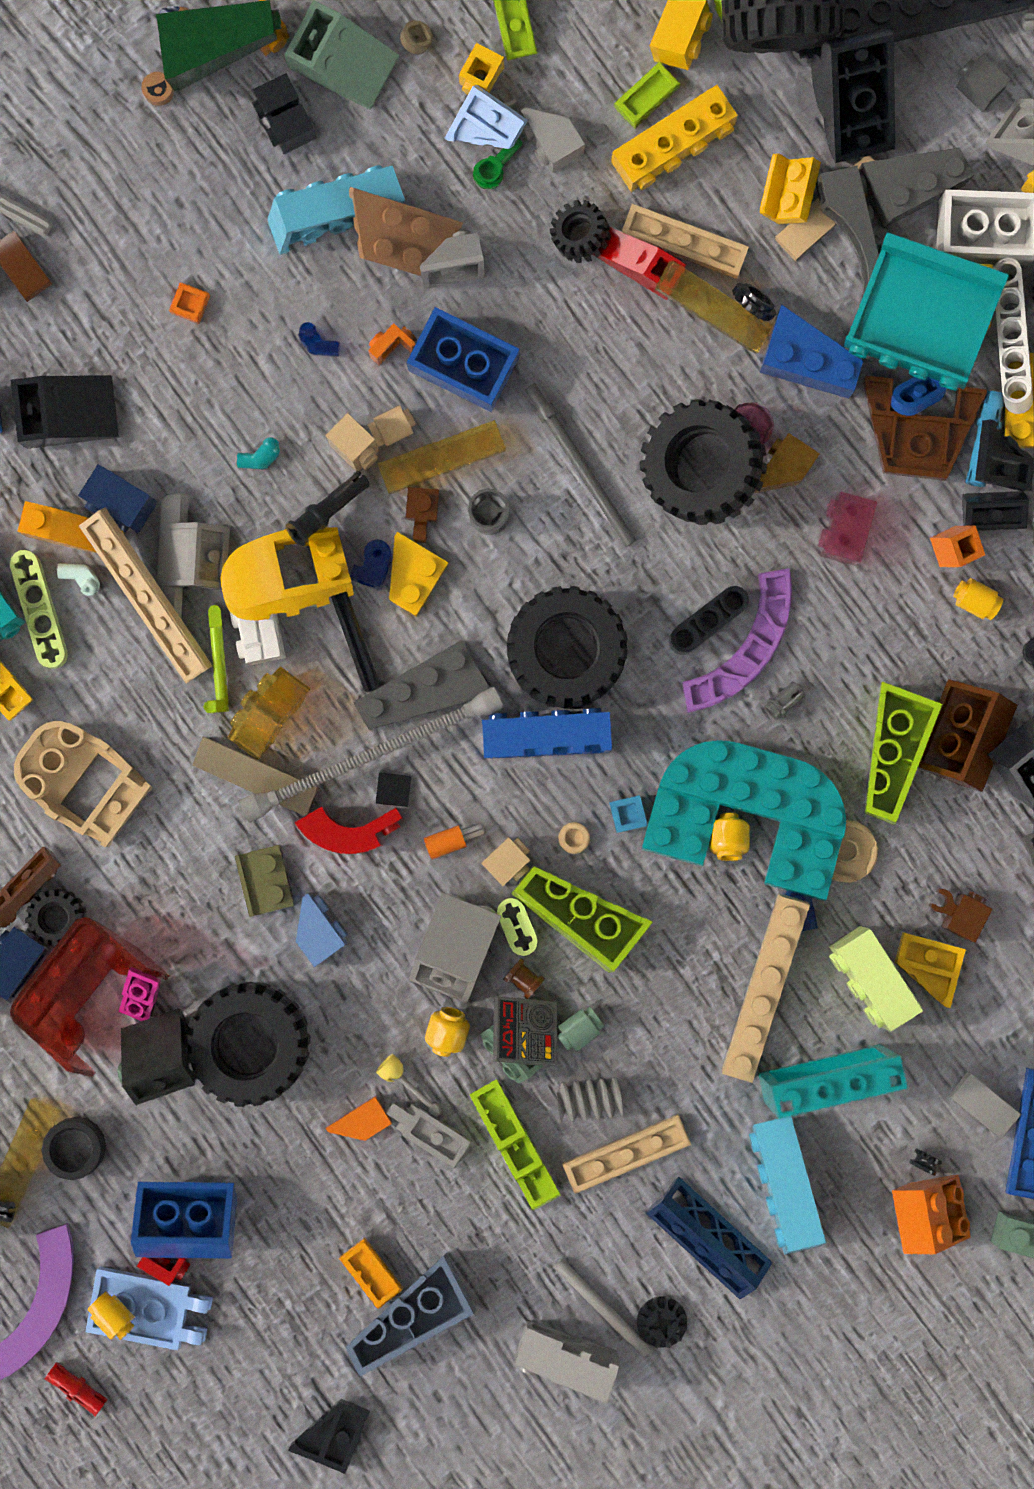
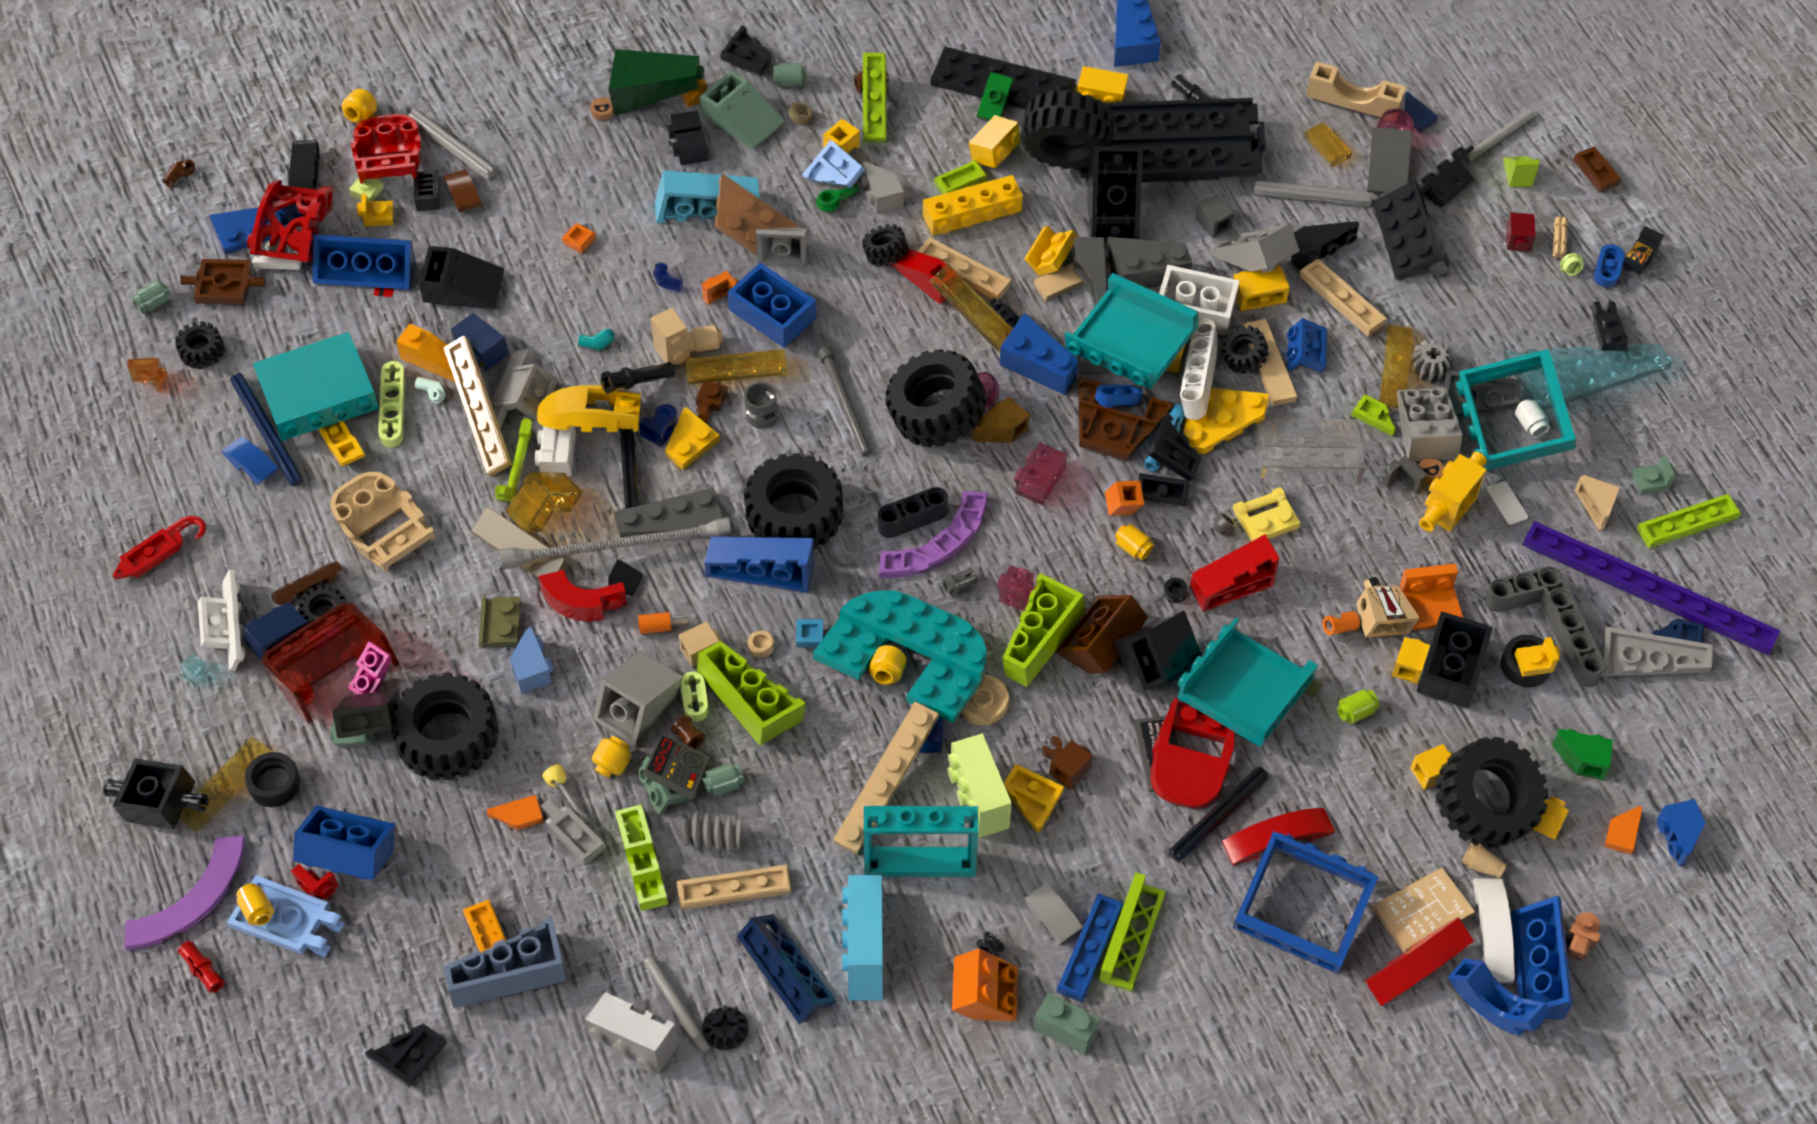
camera: 10 degrees right, 30 degrees down
none -> clear pink brick [997,565,1035,611]

